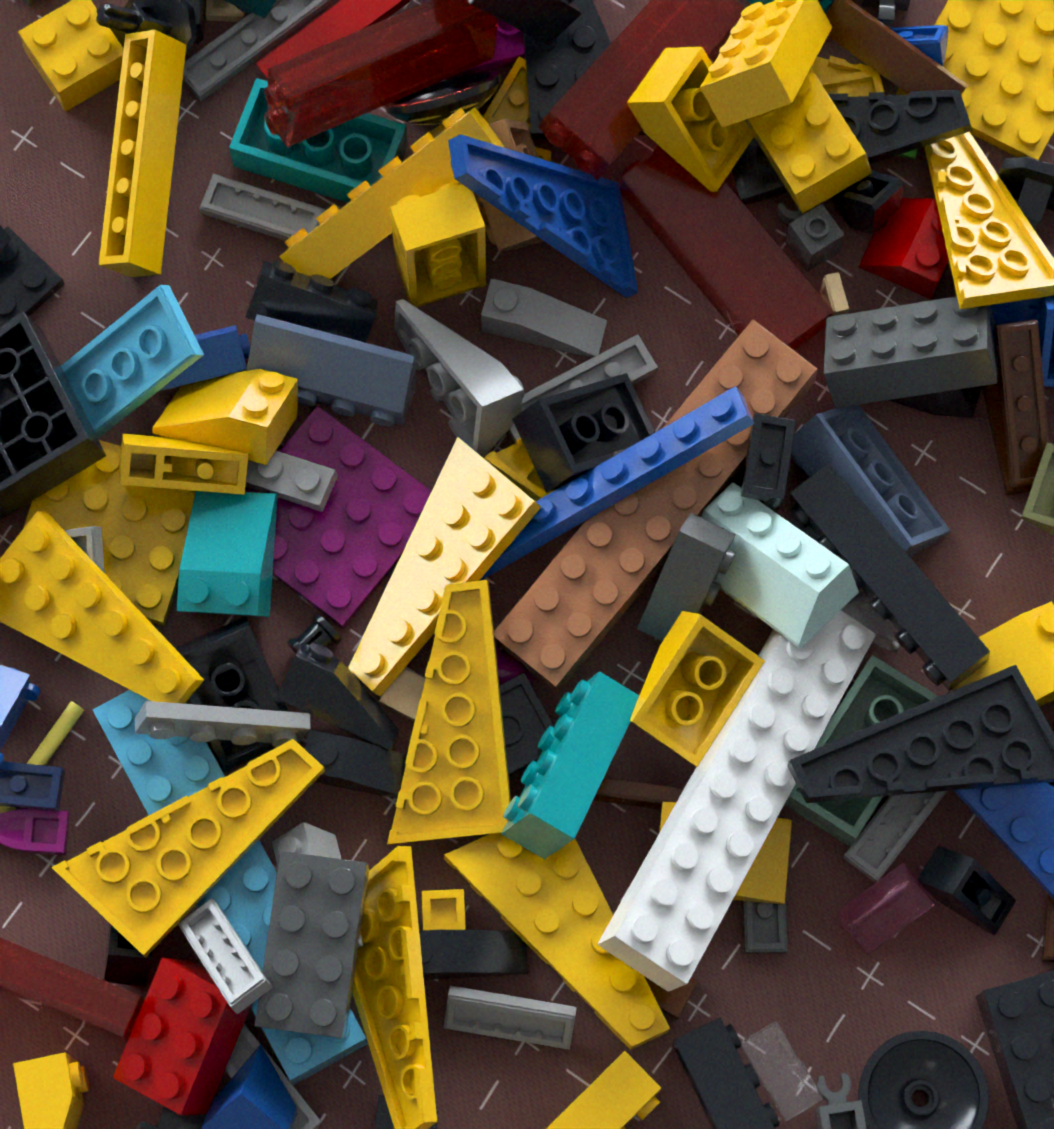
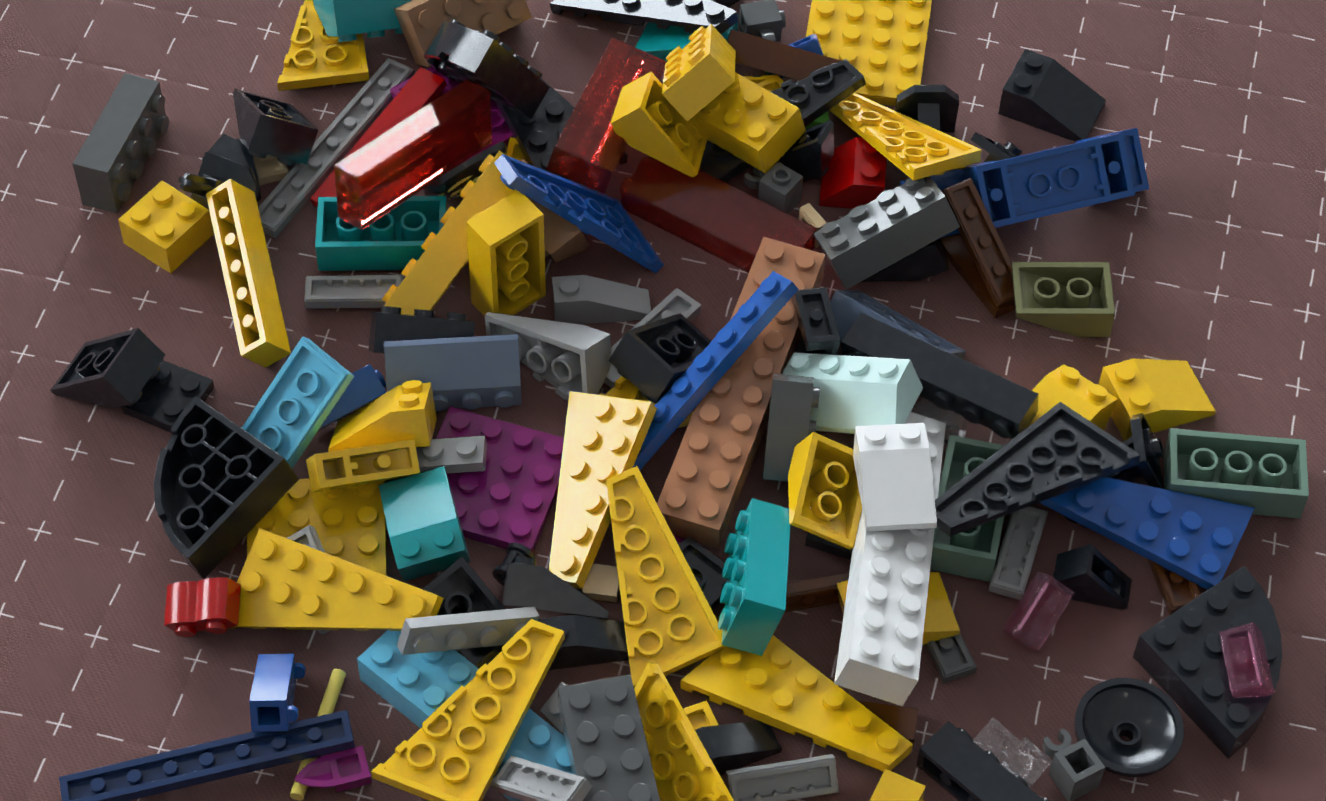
camera: 20 degrees left, 20 degrees down
none -> white slope [853,423,937,531]

